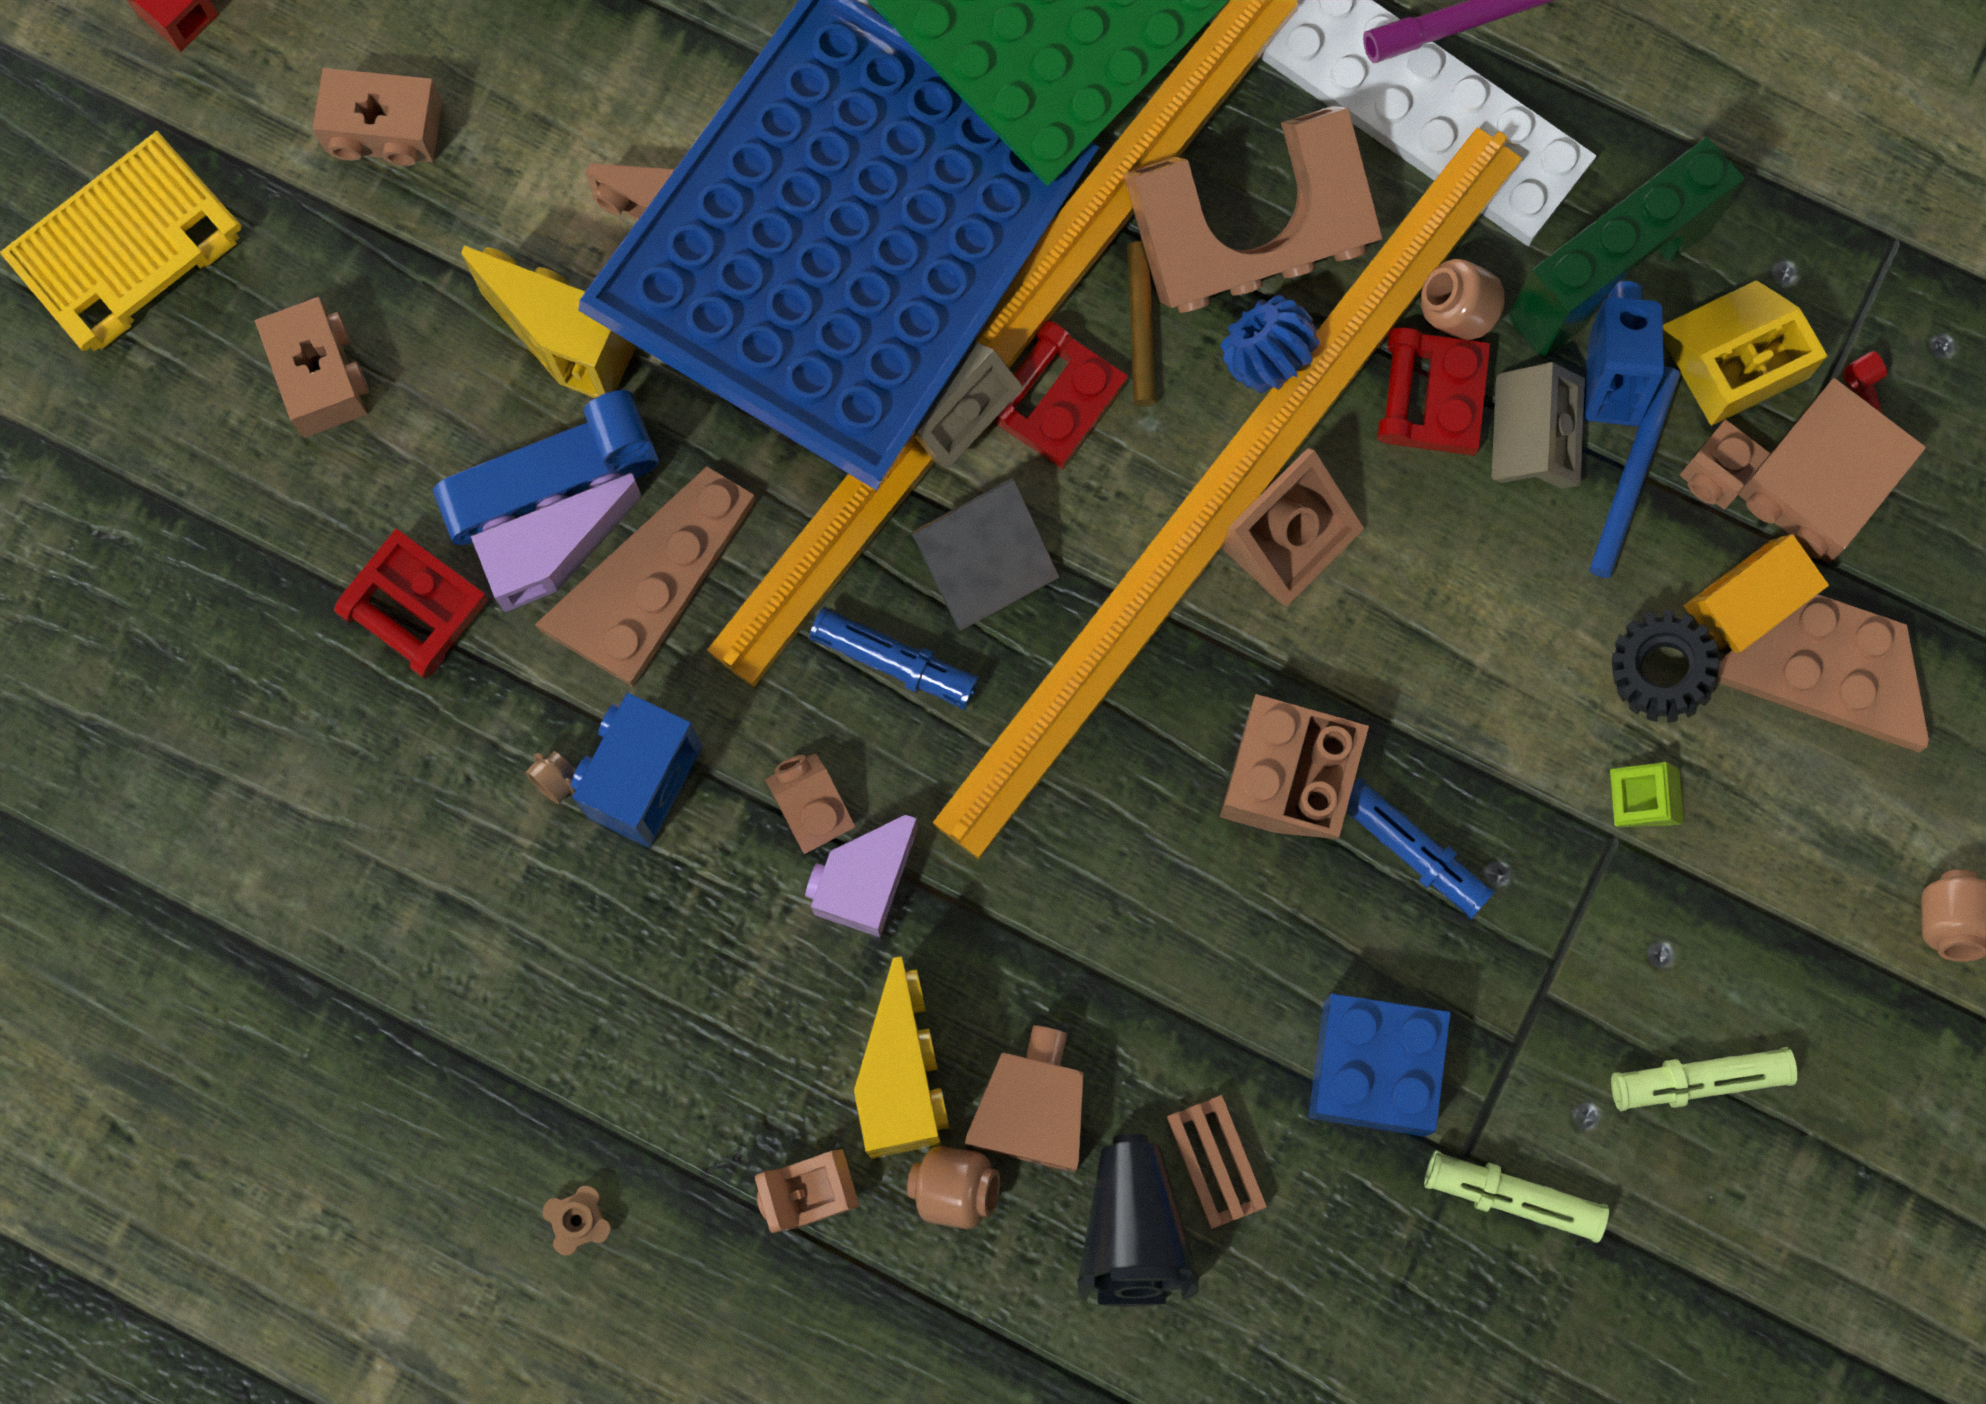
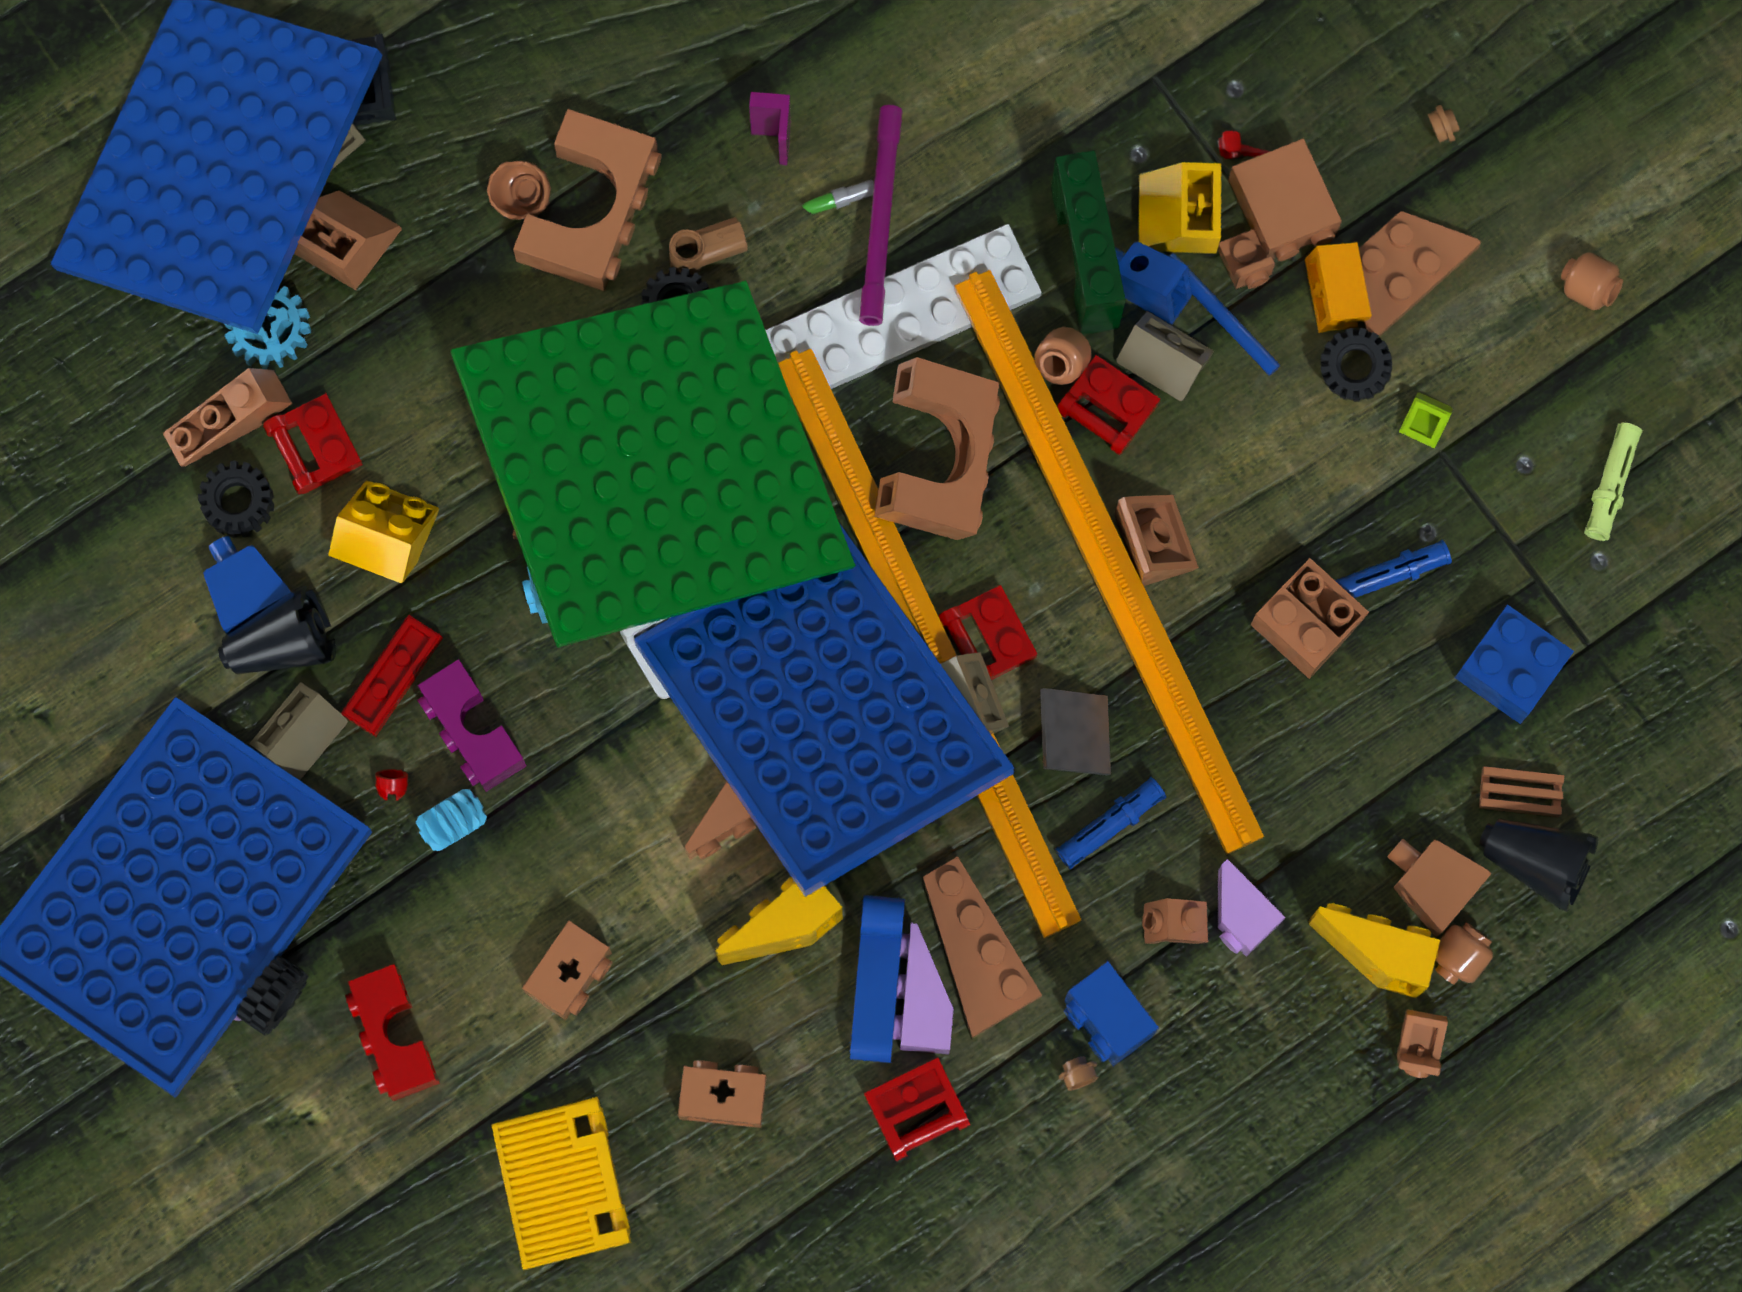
camera: 65 degrees left, 0 degrees up
medium nougat plate [542,1186,611,1256] -> none
pearl gold bar [1127,241,1156,407] -> none
blue gear [1220,295,1320,393] -> none
yellowish green pin [1424,1150,1609,1243] -> none

